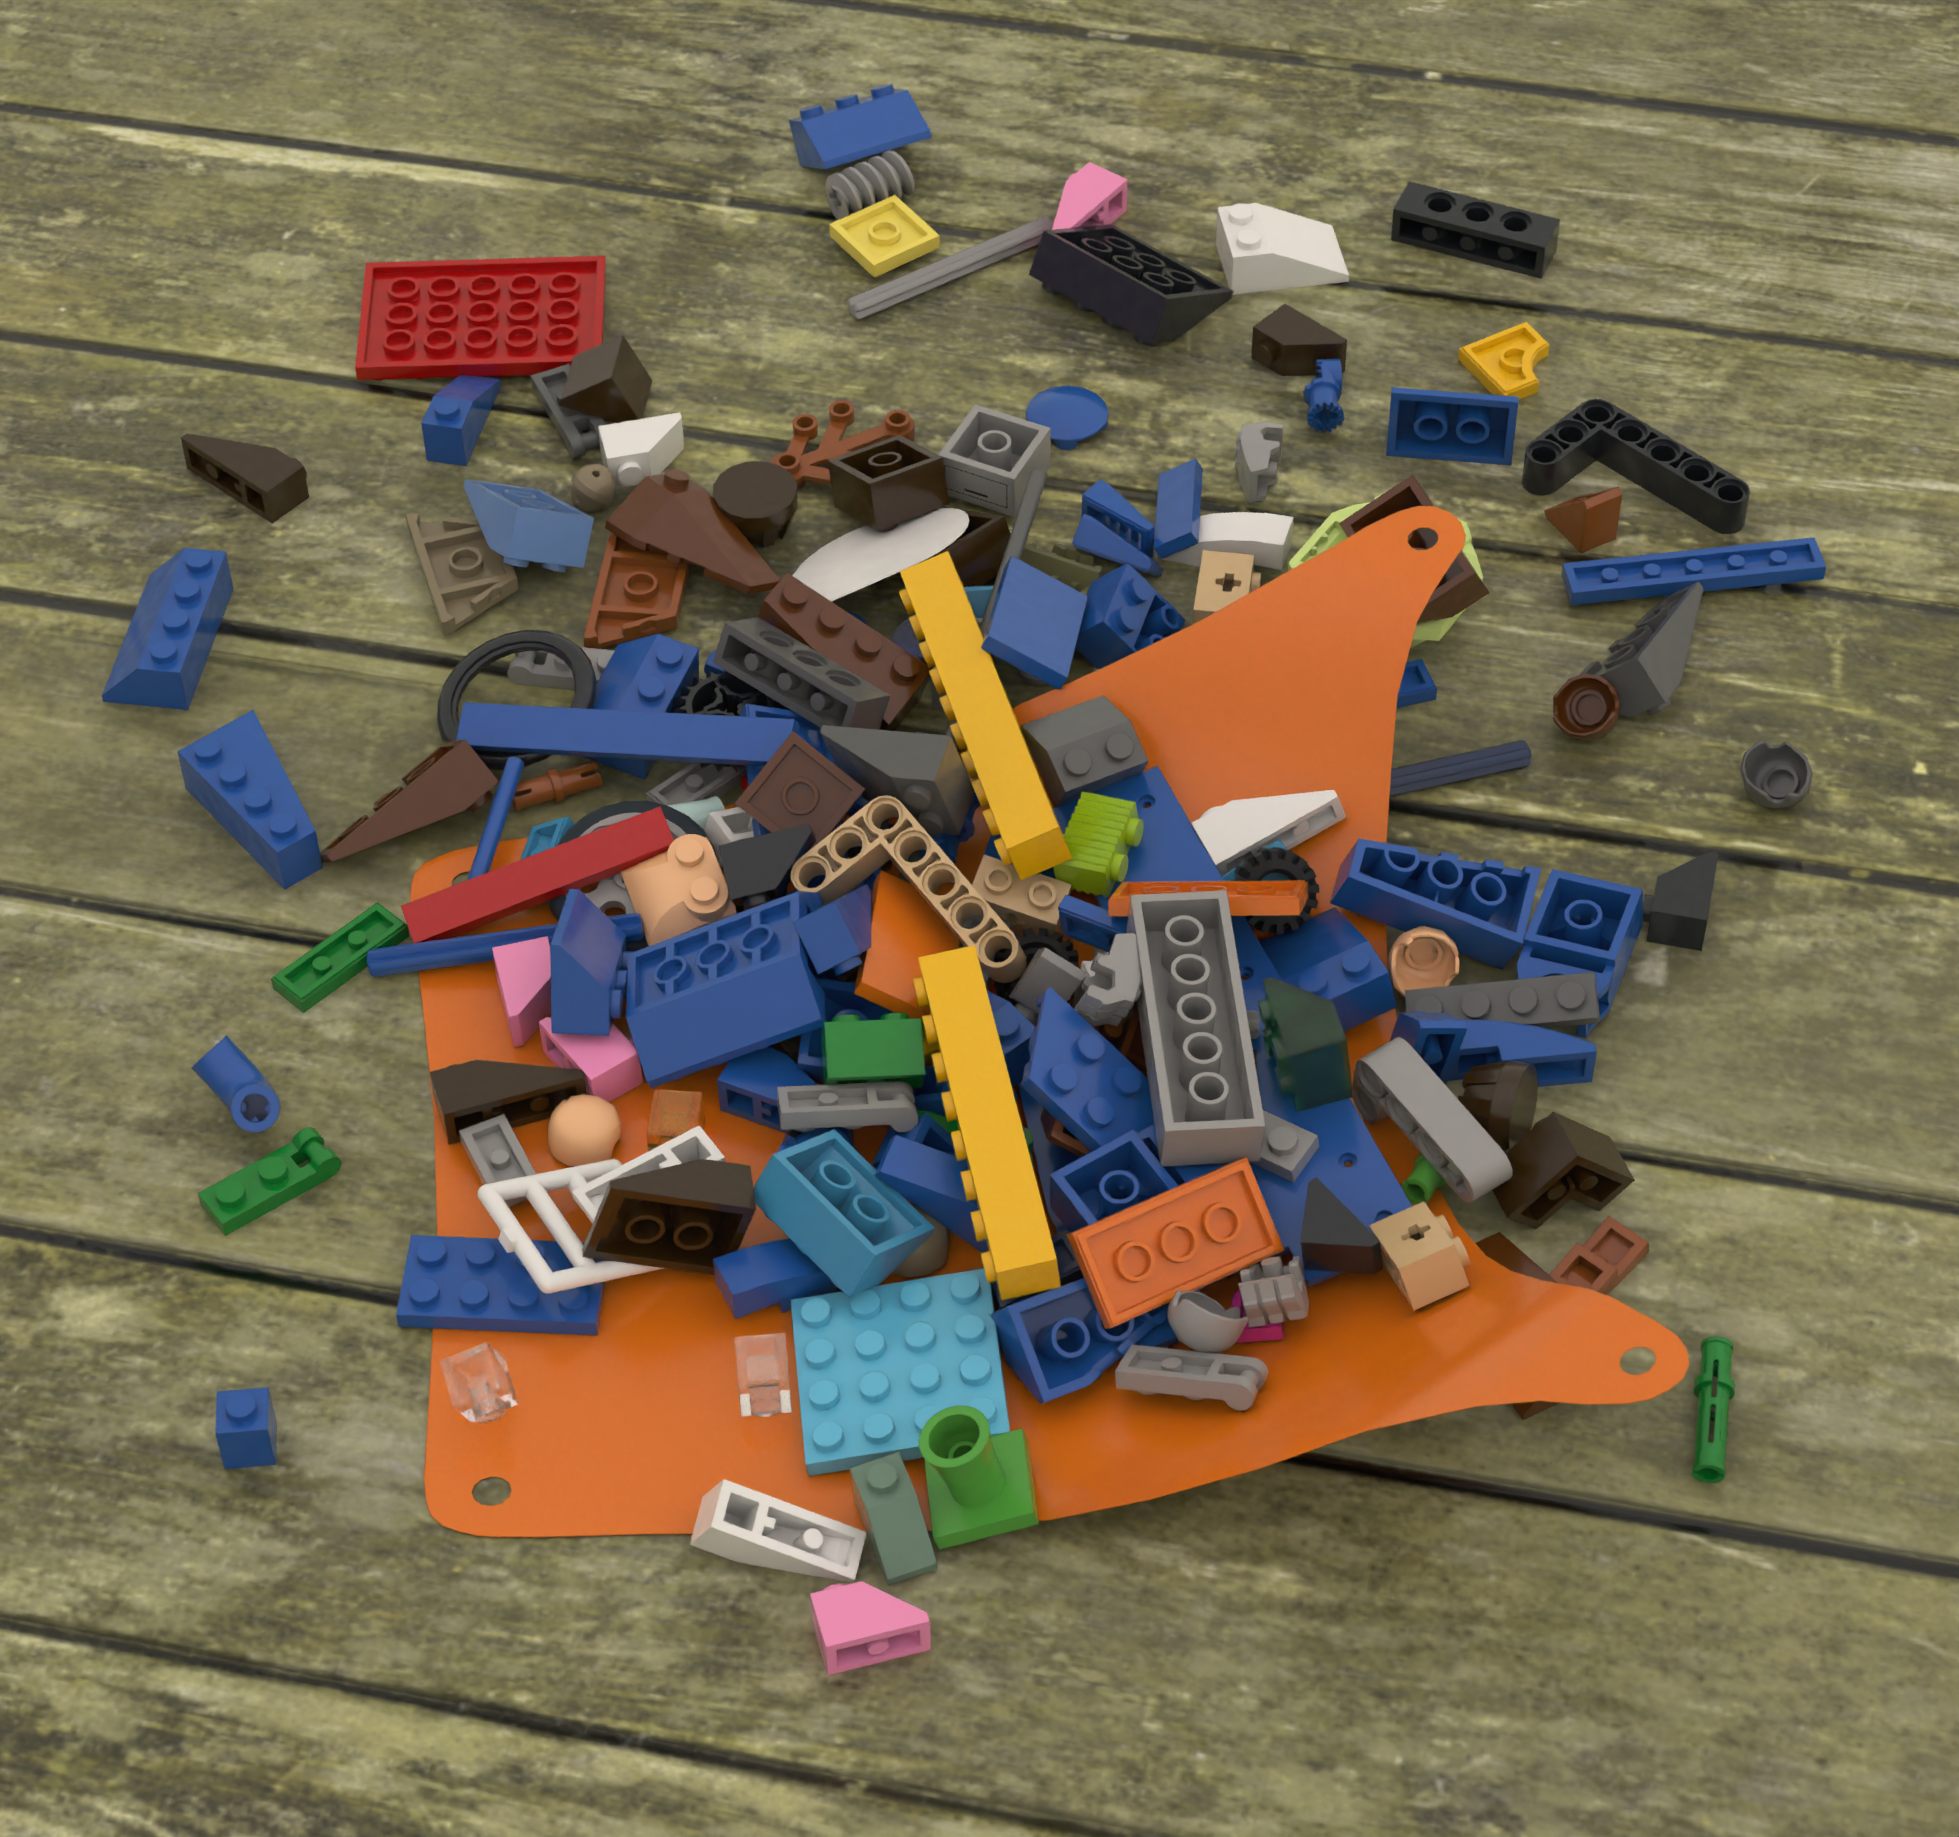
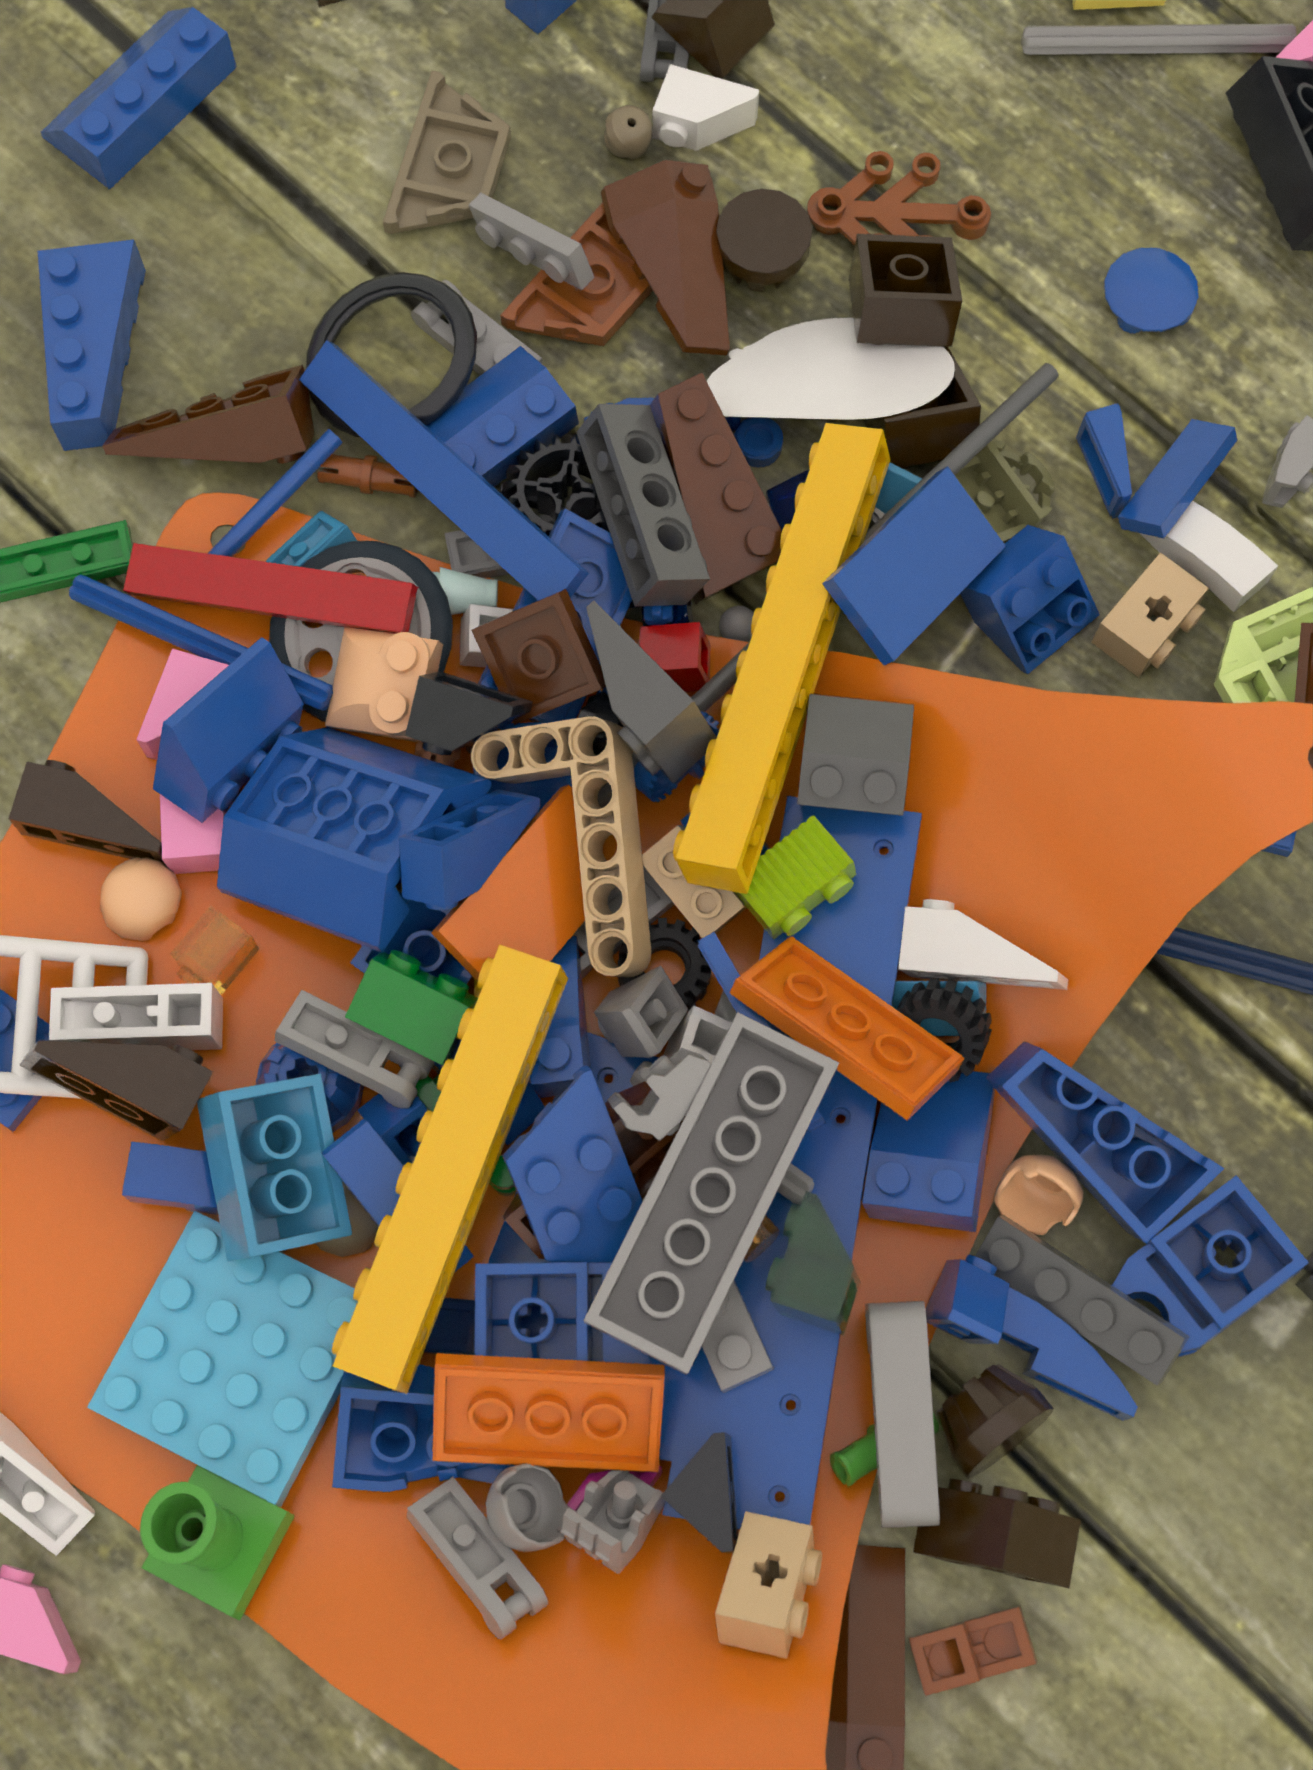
camera: 30 degrees right, 25 degrees up
light grey plate [459,1114,536,1207] -> none
medium blue slope [464,479,594,572] -> none
blue slope [717,1046,854,1145] -> none
clear brick [734,1333,792,1417] -> none
sand green slope [850,1452,938,1586] -> none
light grey brick [938,404,1051,517] -> none
blue slope [1072,514,1163,578] -> none
none -> light grey plate [468,193,594,290]

